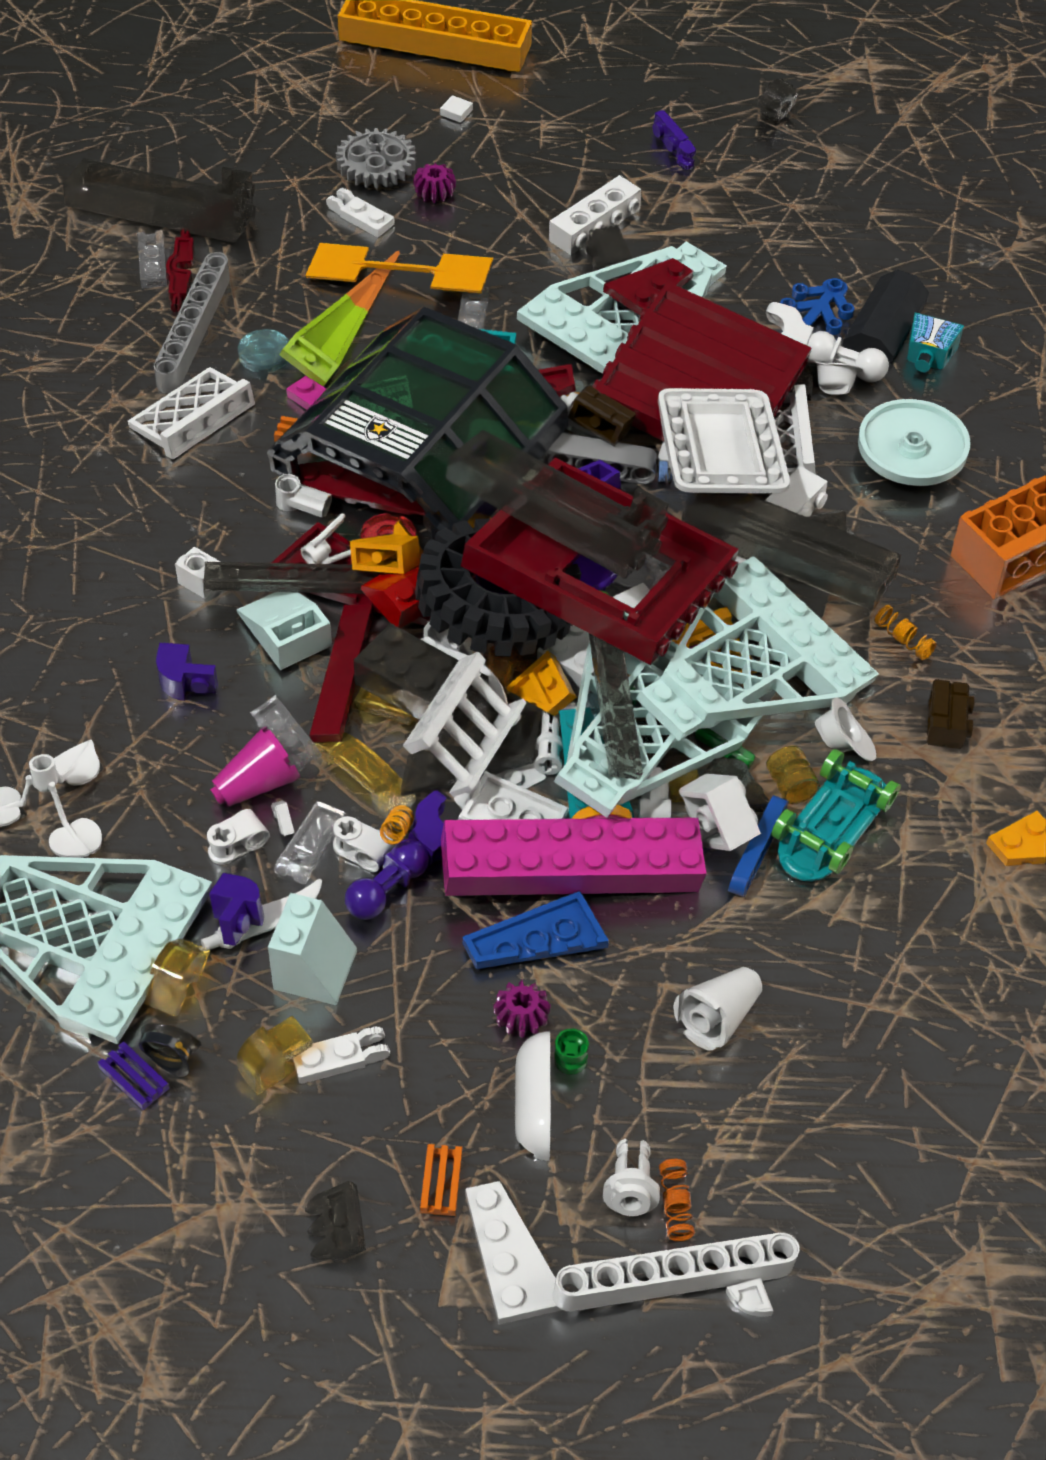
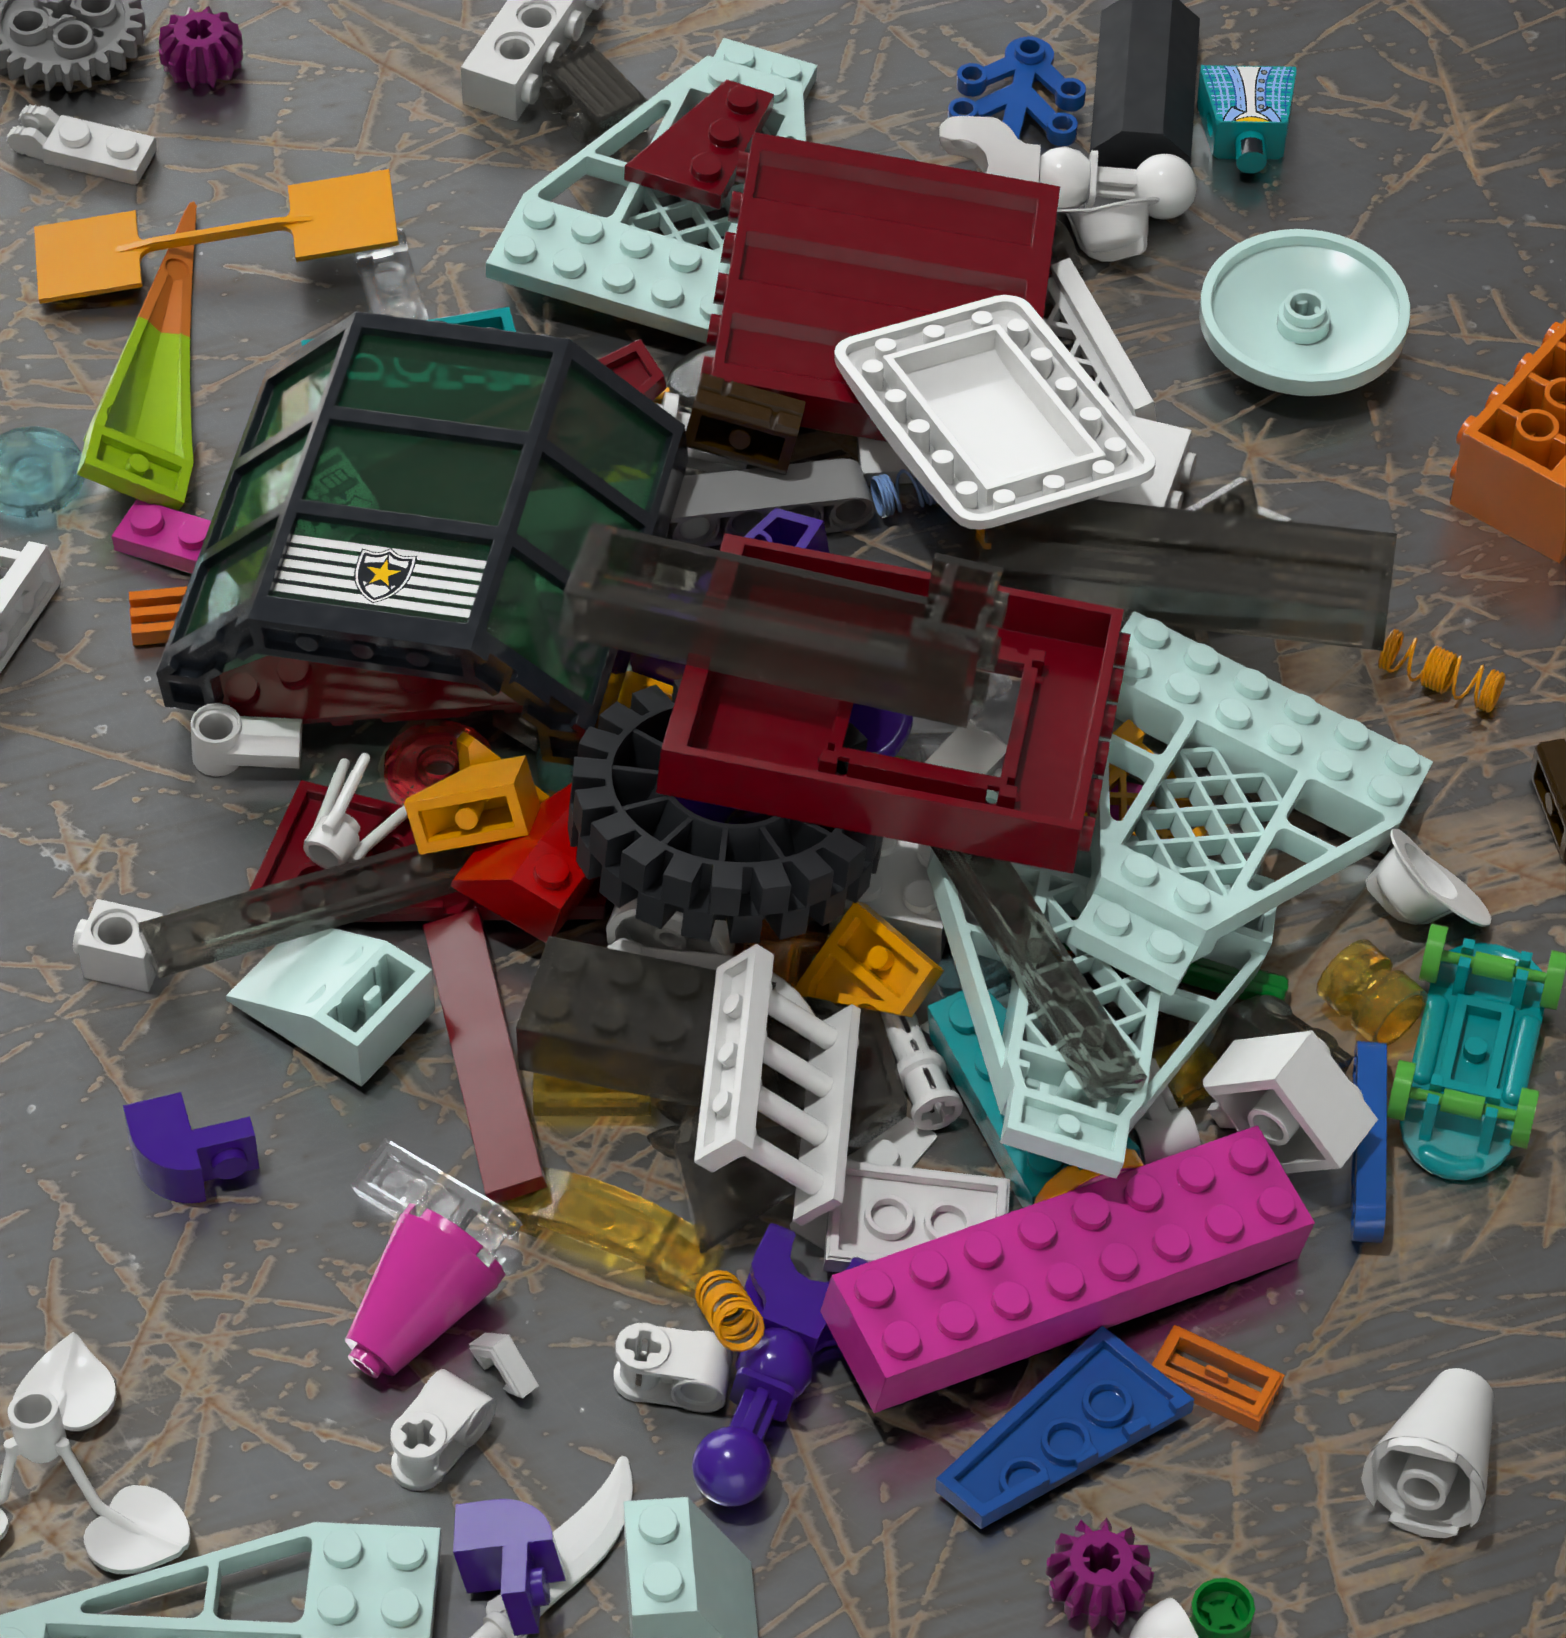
camera: 20 degrees left, 0 degrees up
clear plate [274,801,345,885] -> none
none -> orange tile [1151,1325,1285,1432]

